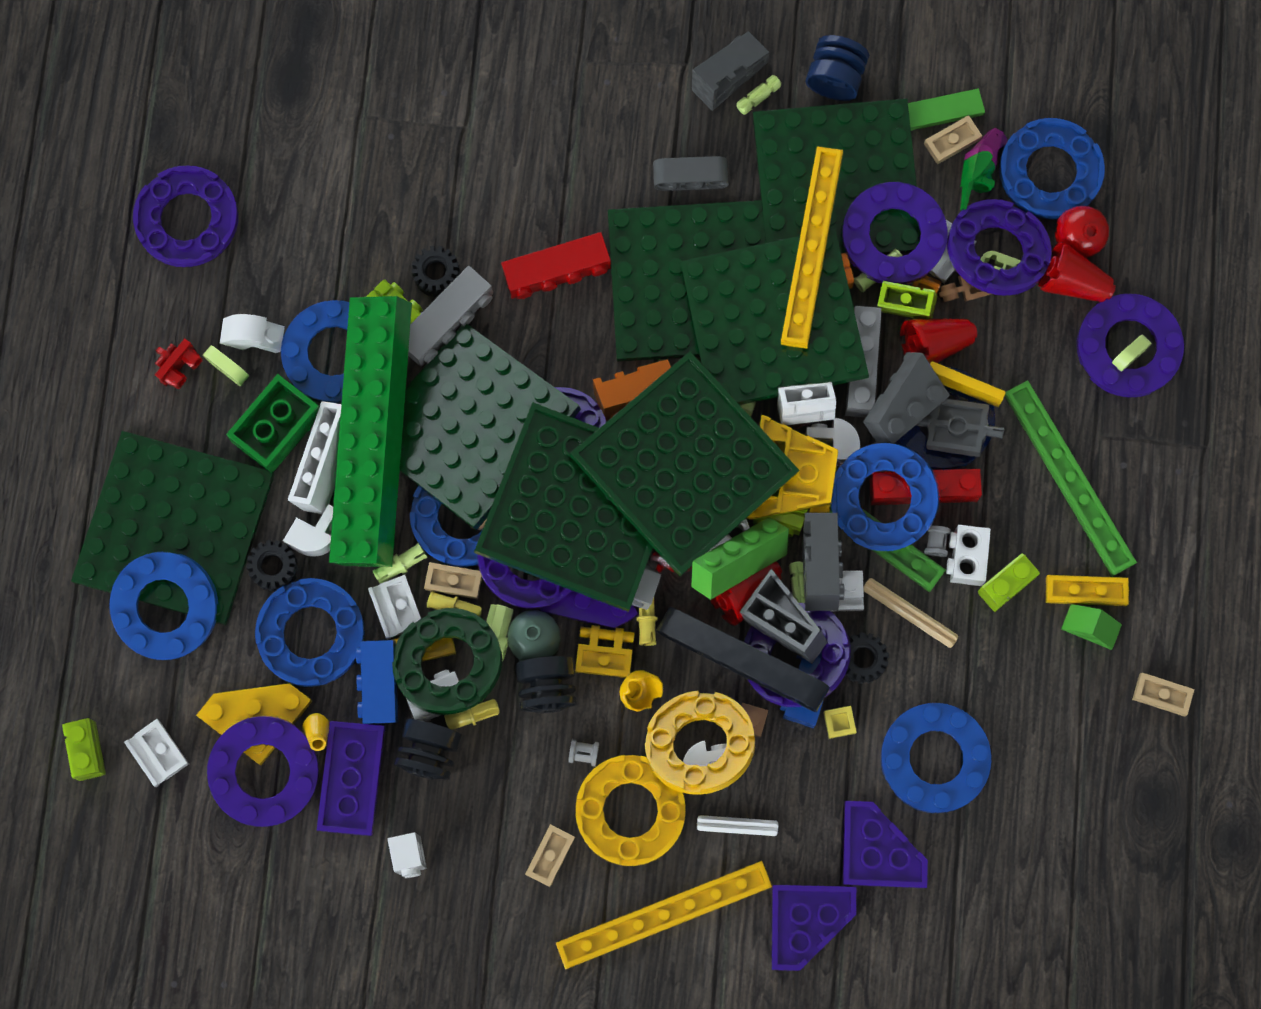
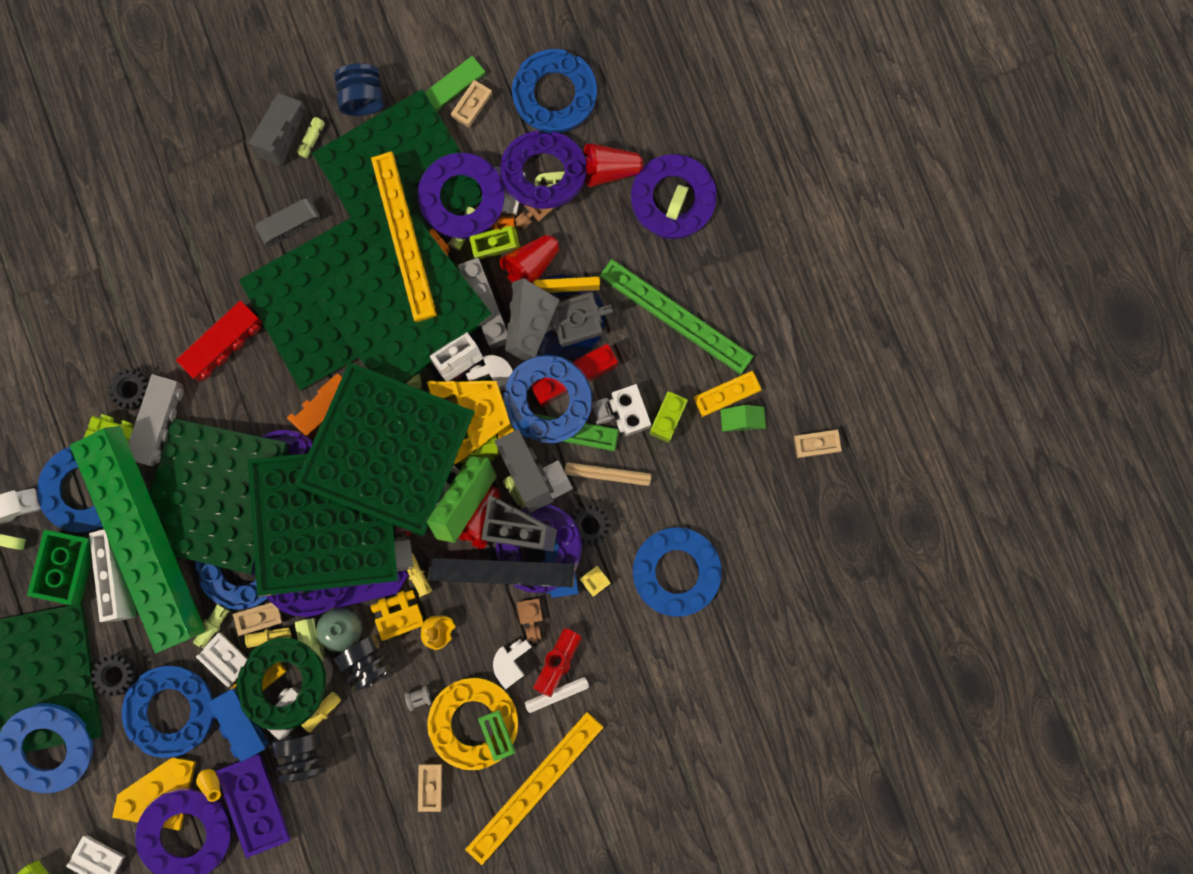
camera: 30 degrees left, 5 degrees up
white brick [283,504,333,556] -> none
white brick [387,832,427,878] -> none
yellow plate [645,691,755,794] -> none
dark purple plate [771,885,856,971] -> none
dark purple plate [843,801,928,888] -> none
green animal [960,128,1008,211] -> none
red cylinder [1055,206,1109,258] -> none
none -> bright green tile [478,710,516,762]
none -> red piece [533,628,582,698]

